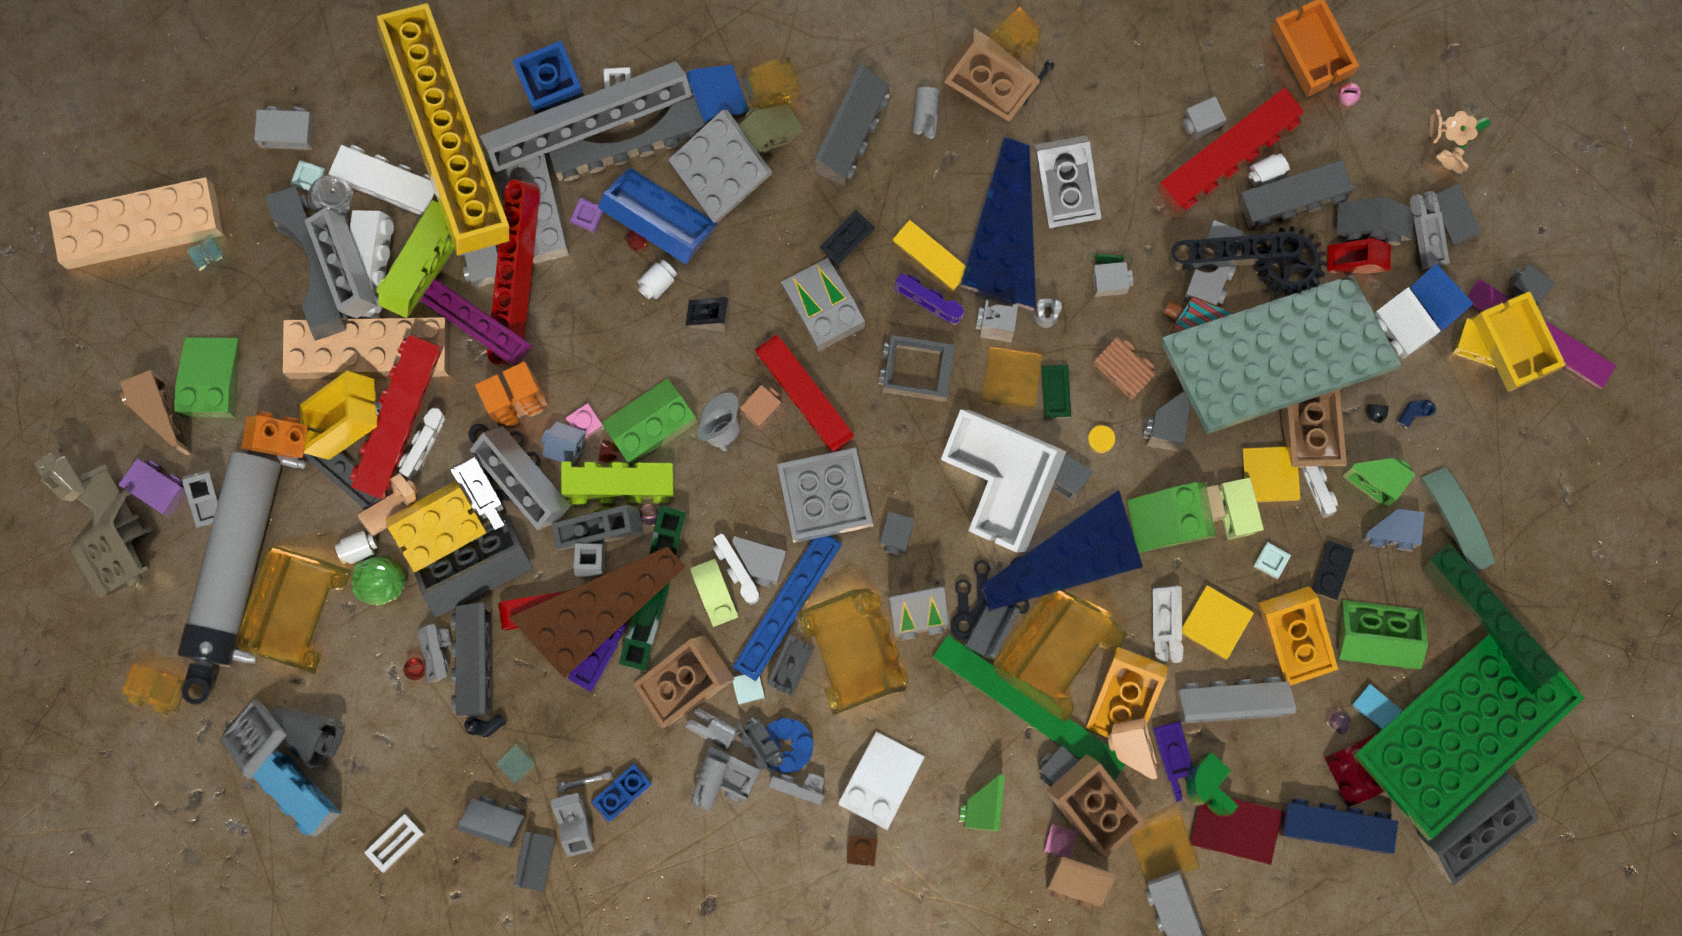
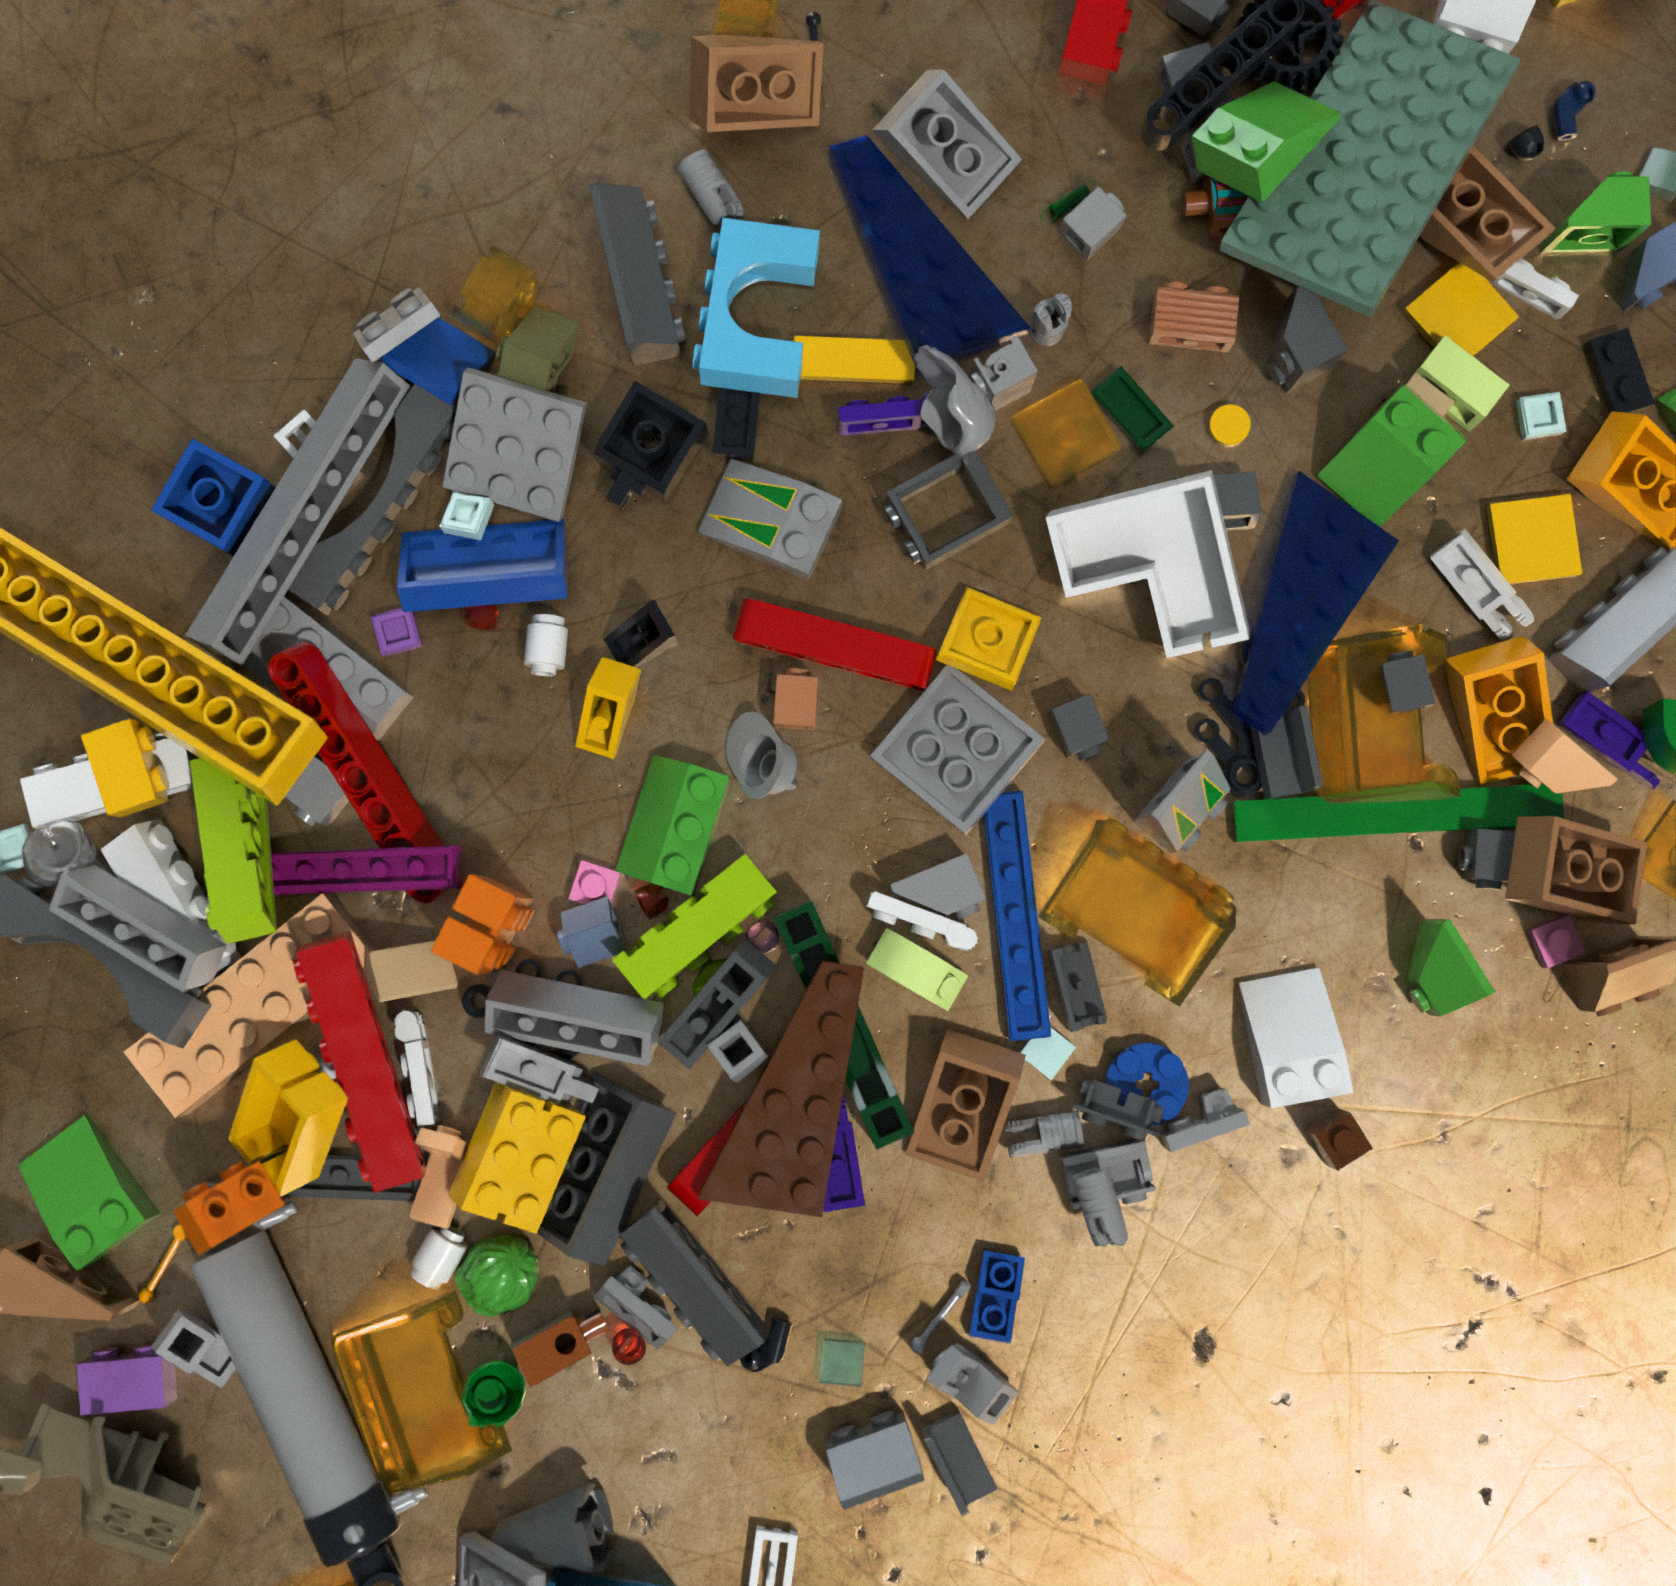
camera: 45 degrees left, 5 degrees up
none -> yellow brick [81,718,169,818]
none -> light orange hinge [138,1224,188,1304]
none -> light grey plate [353,288,441,363]
none -> tan slope [364,940,458,1002]
none -> light aqua tile [440,491,494,540]
none -> green hair [461,1360,526,1428]
none -> dark orange torso [511,1308,610,1388]
none -> yellow slope [575,657,642,759]
none -> black hinge [593,381,709,510]
none -> medium azure arch [693,218,820,398]
none -> light grey hair [913,345,996,455]
none -> yellow tile [936,586,1042,691]
none -> bright green slope [1192,81,1341,203]
none -> dark grey brick [1379,650,1435,716]

